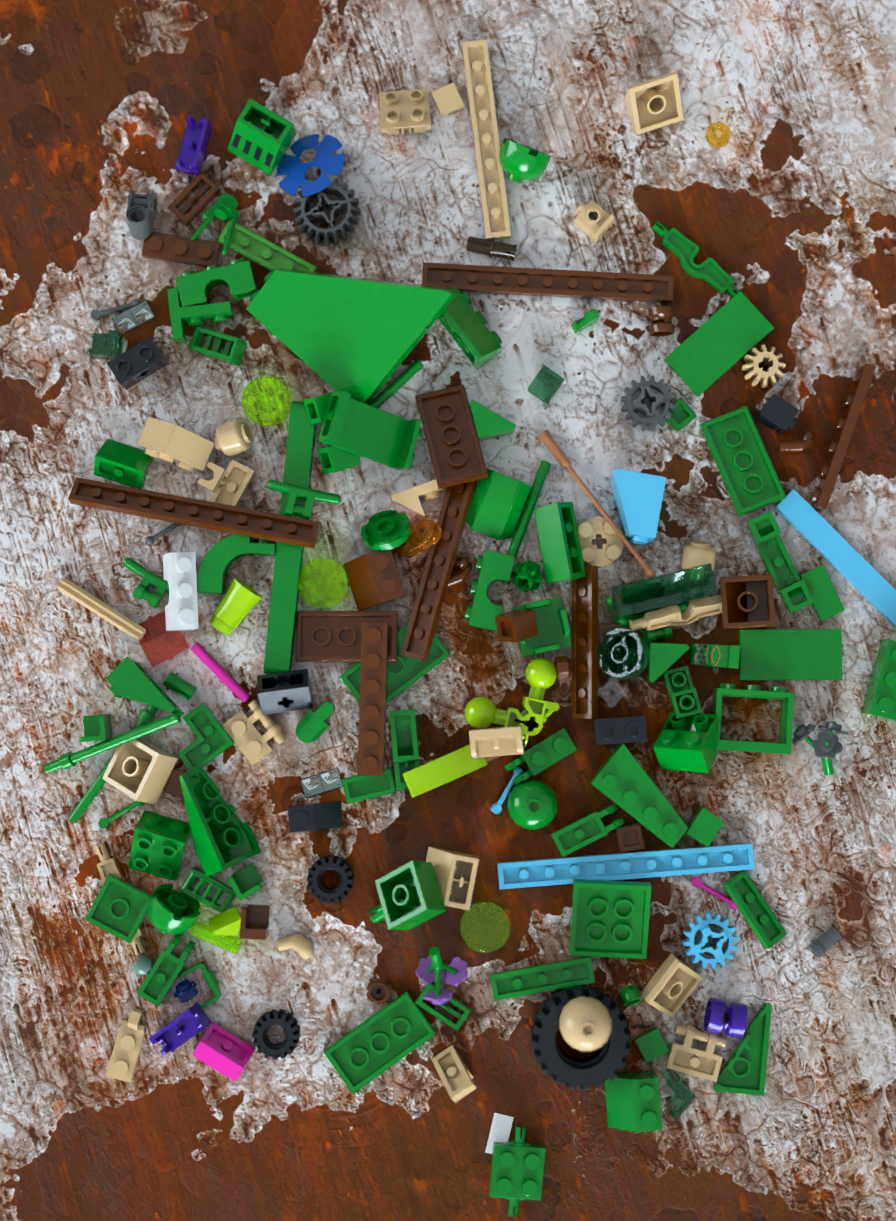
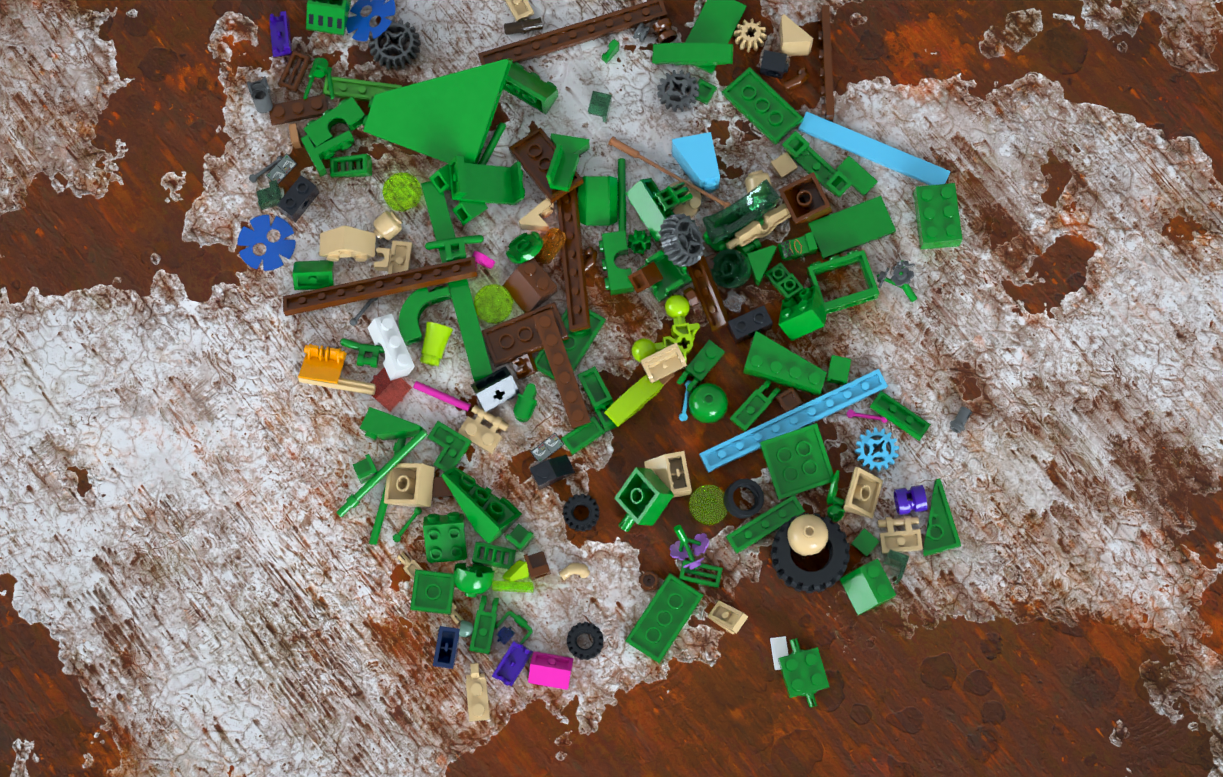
camera: 20 degrees left, 10 degrees down
green pin [163,672,197,701] -> none
none -> blue piece [237,215,296,271]
none -> medium nougat tile [289,123,302,149]
none -> light orange hinge [298,344,347,384]
none -> dark blue slope [433,626,460,669]
none -> dark pink tile [472,251,495,269]
none -> reddish brown tile [512,353,538,380]
none -> green panel [546,144,580,192]
none -> dark grey bush [633,23,650,42]
none -> green slope [652,43,733,66]
none -> green arm [653,182,693,213]
none -> dark grey gear [659,213,705,267]
none -> black tyre [723,479,764,519]
none -> tan tile [770,152,798,179]
none -> tan slope [779,14,813,56]
none -> green bar [826,470,844,507]

